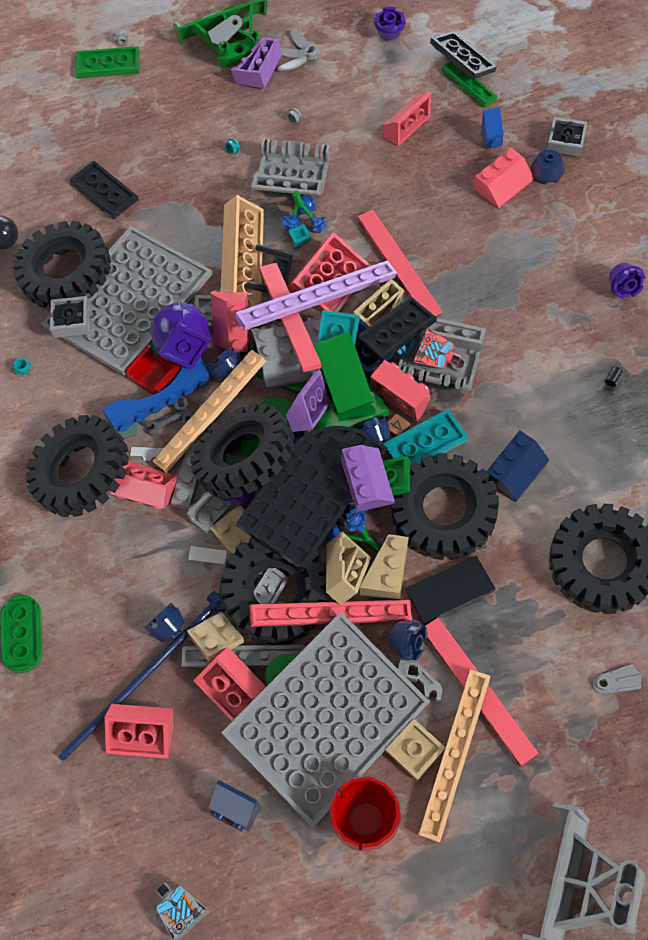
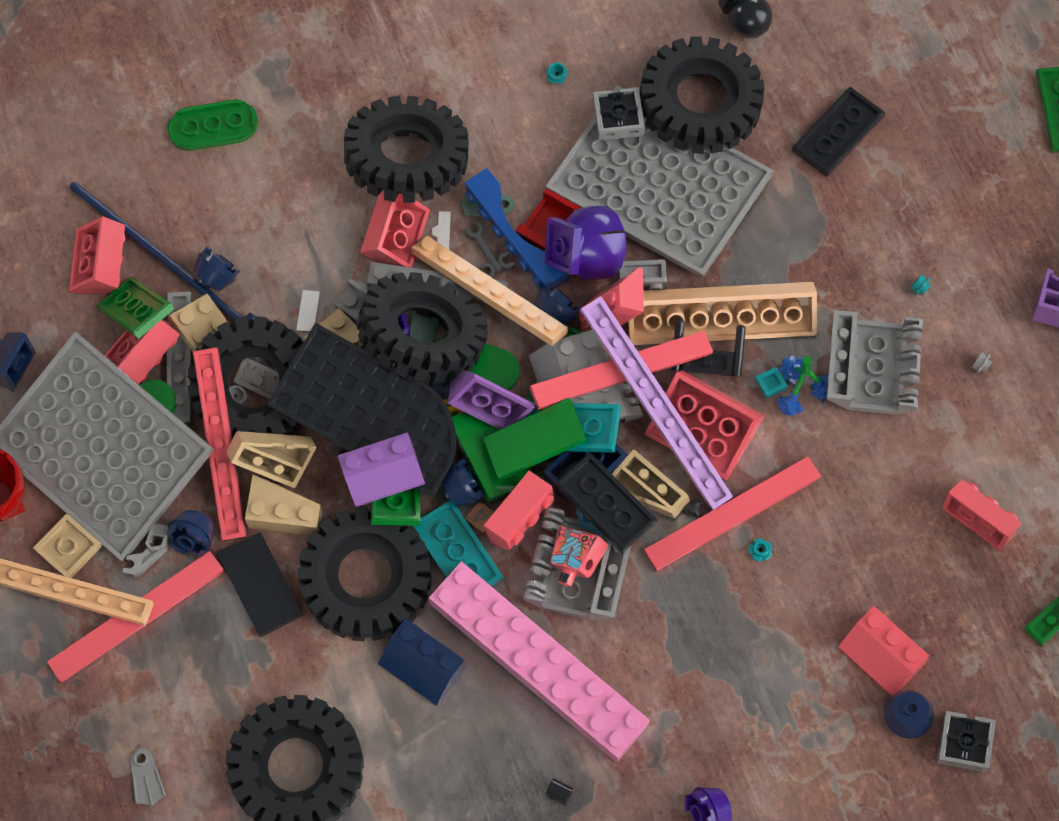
camera: 85 degrees right, 5 degrees up
blue plant [325,504,381,553] -> none
blue slope [481,107,504,149] -> none
none -> green tile [96,276,174,339]
none -> bright pink brick [429,561,650,763]
none -> teal plate [748,538,772,562]

